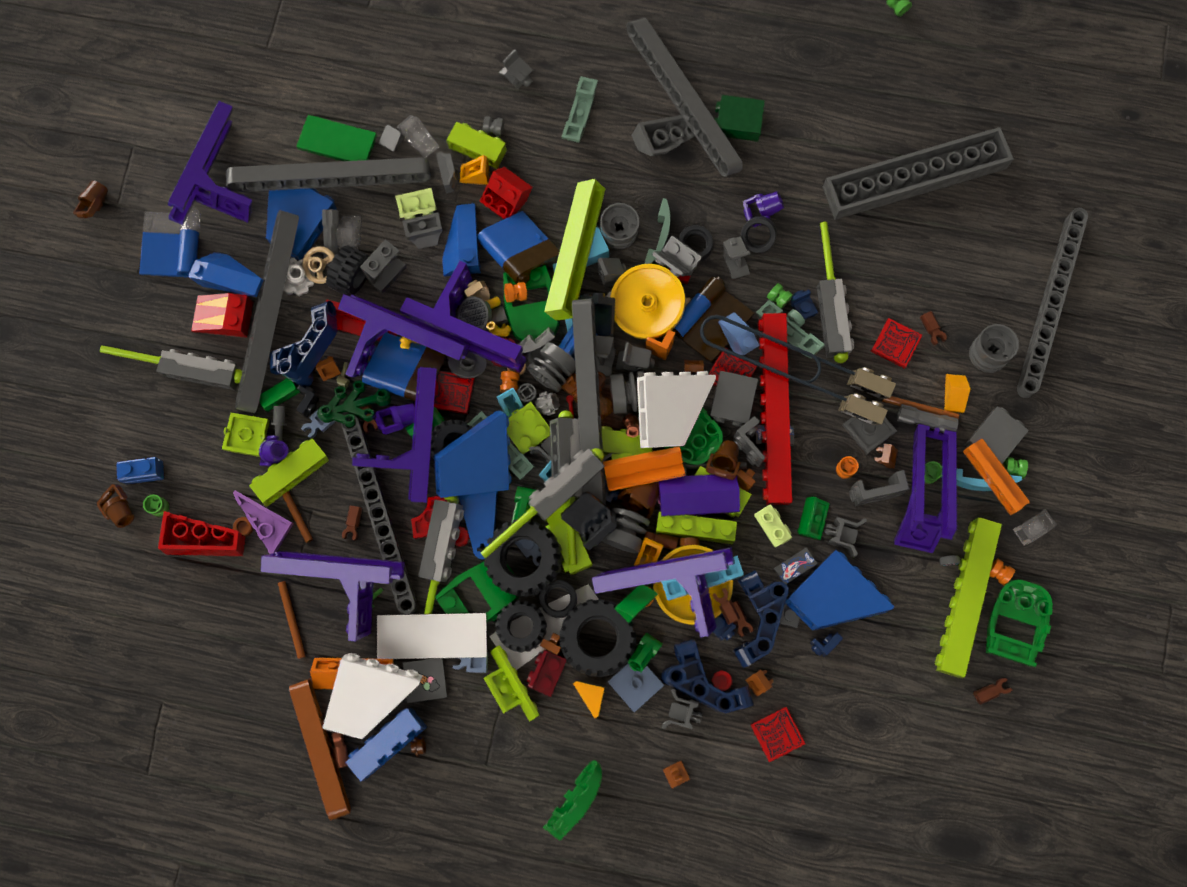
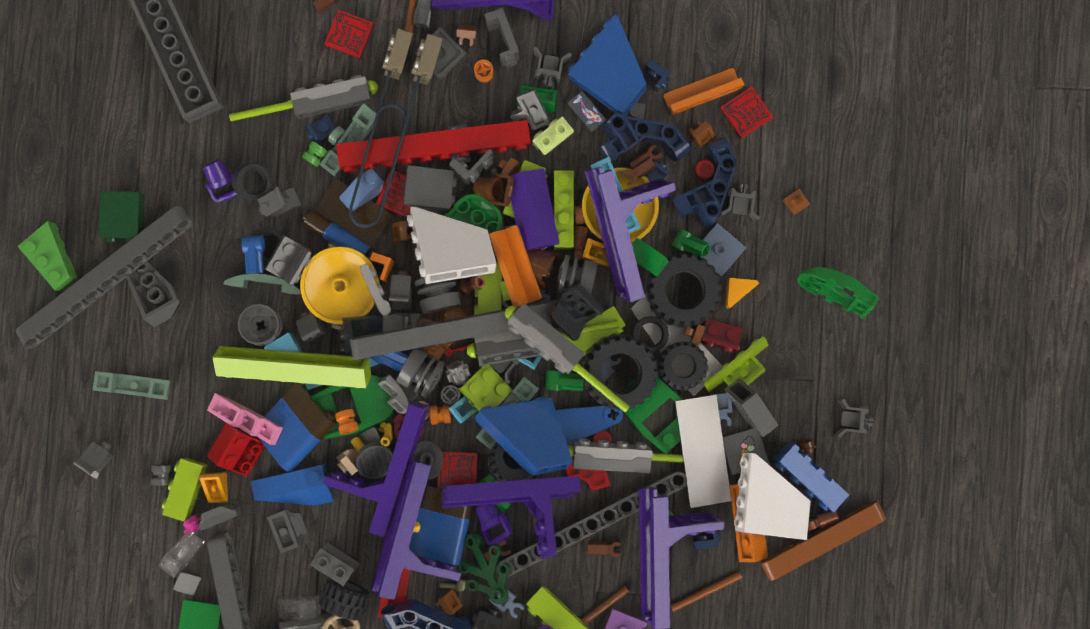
camera: 105 degrees left, 10 degrees up
yellowish green bracket [395,188,437,220] -> none
none -> bright green wedge [18,221,78,292]
none -> dark pink plate [183,515,201,534]
none -> bright pink slope [207,393,283,445]
none -> blue piece [242,235,265,274]
none -> light grey hinge [359,263,391,316]
none -> dark grey hinge [510,88,550,130]
none -> orange panel [663,68,744,116]
none -> dark blue bracket [692,530,721,550]
none -> dark grey brick [724,378,778,437]
none -> dark grey piece [834,399,874,438]

